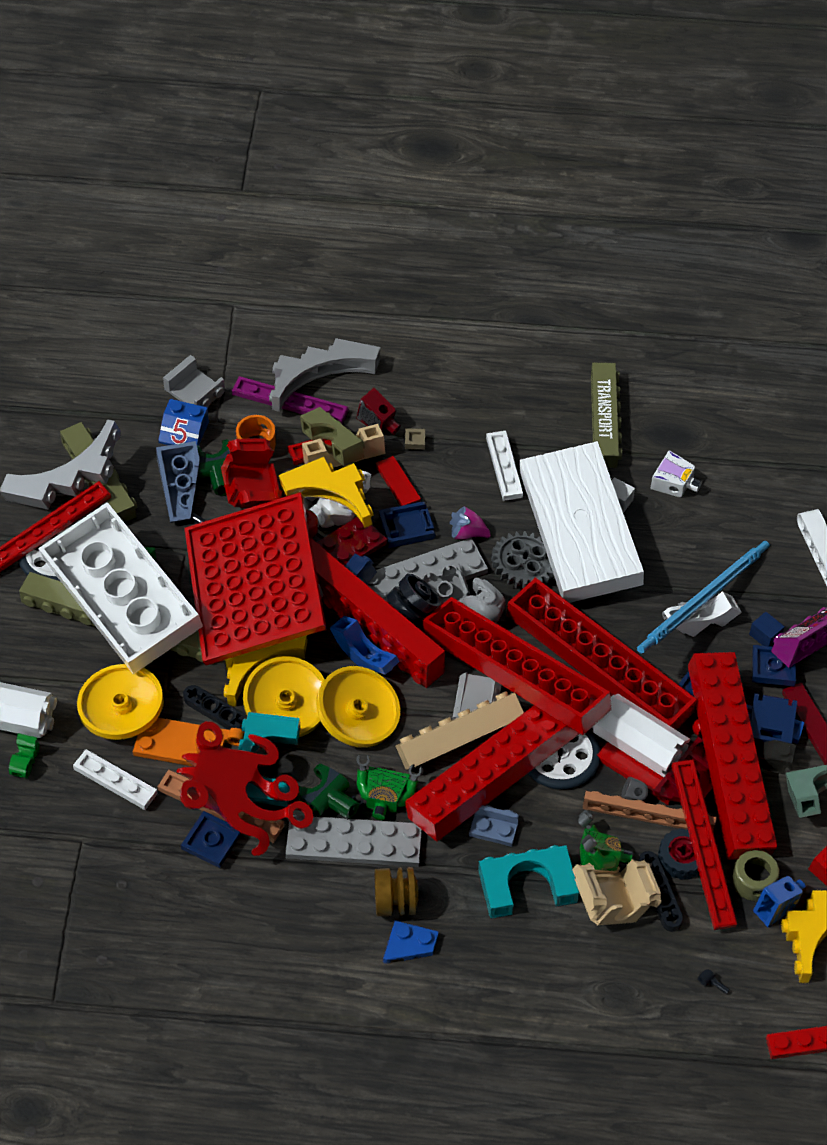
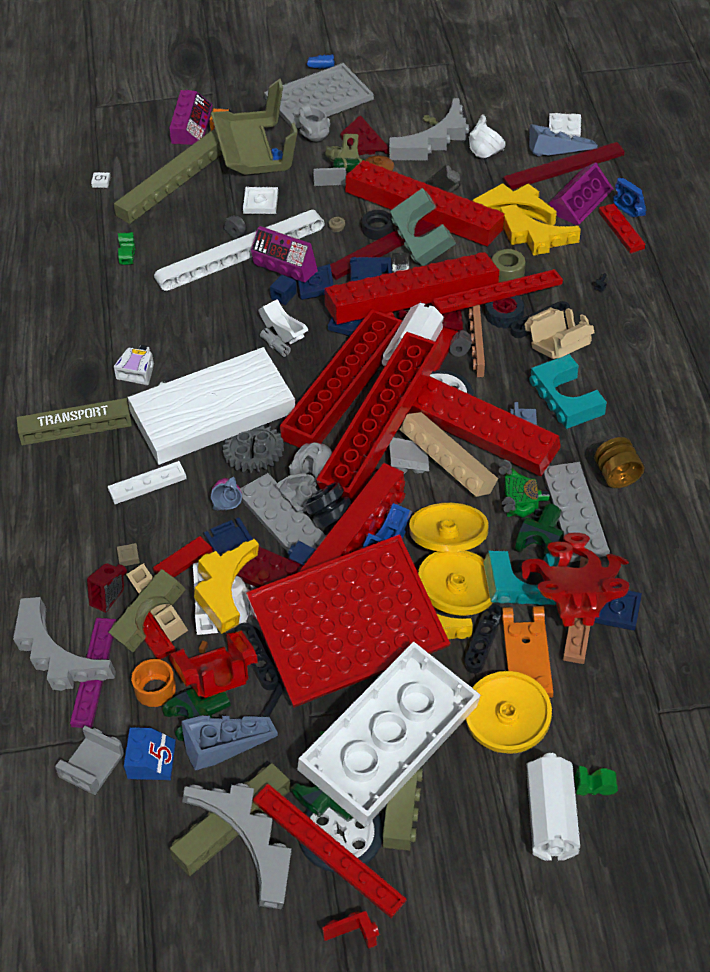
camera: 100 degrees left, 5 degrees down
white plate [73,750,158,810] -> none
blue wing [383,921,439,964] -> none
green torso [578,810,633,871] -> none
dark azure axle [637,541,770,653] -> none
blue torso [753,876,806,927] -> none

